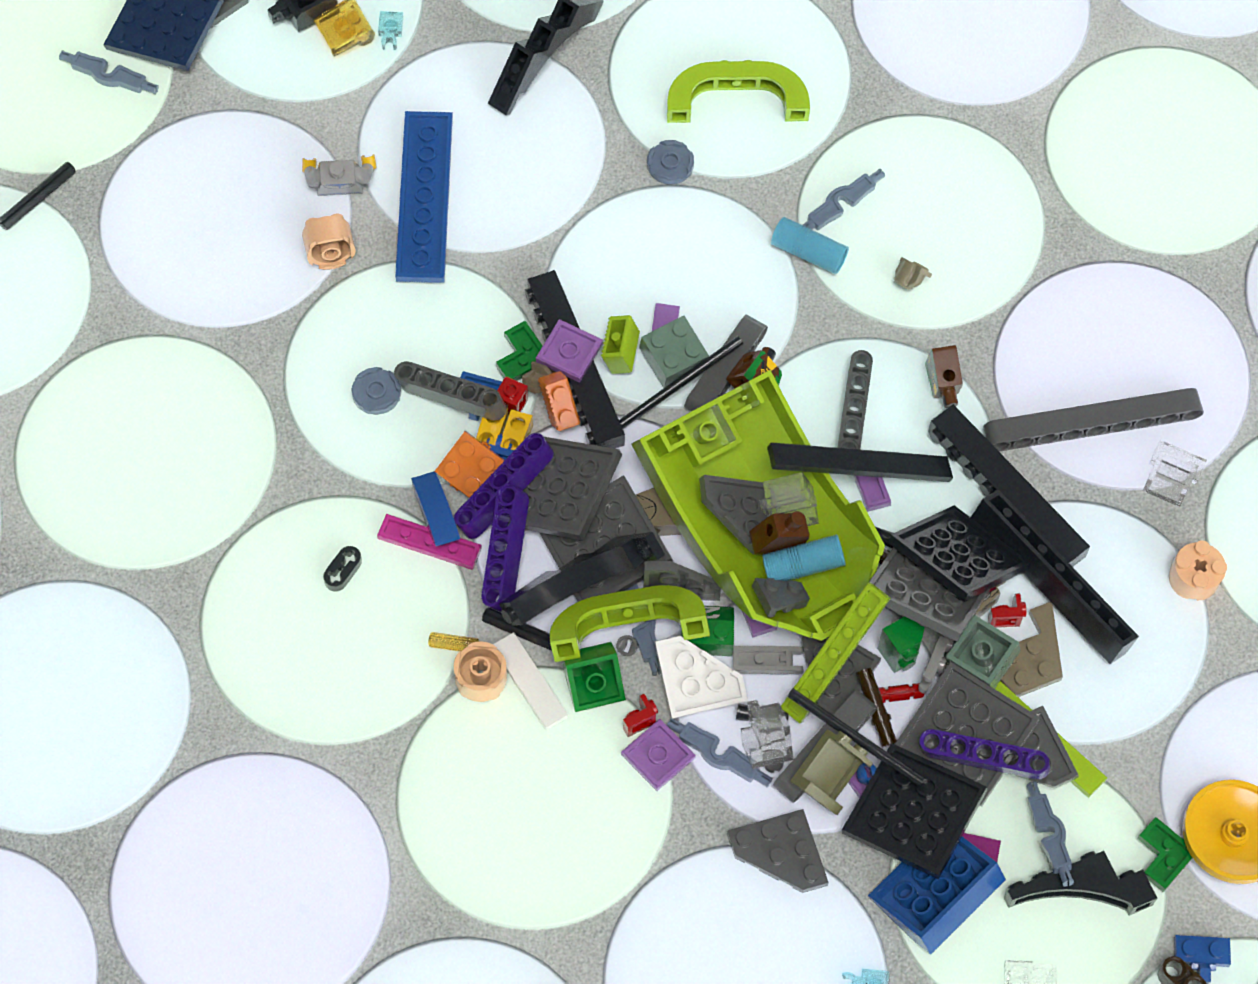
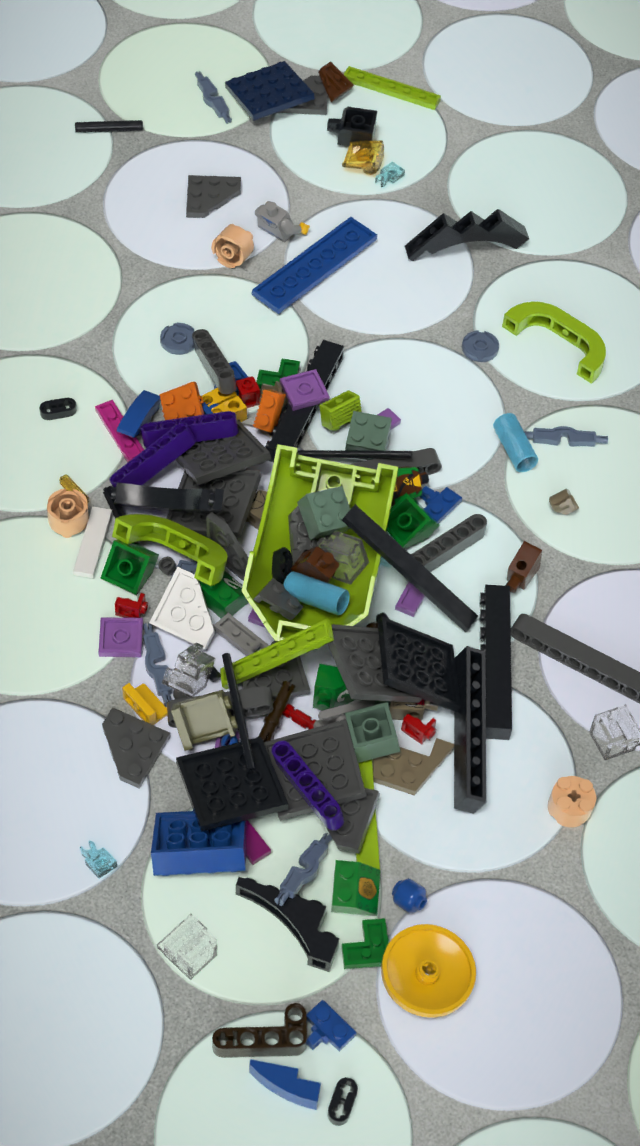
camera: 40 degrees right, 10 degrees down
none -> yellow panel [122,683,167,725]
none -> dark grey plate [186,175,241,218]
none -> black beam [272,547,293,584]
none -> sand green brick [297,486,350,540]
none -> green slope [331,860,381,916]
none -> green slope [387,493,440,549]
none -> blue head [392,878,427,913]
none -> blue hinge [420,486,462,524]

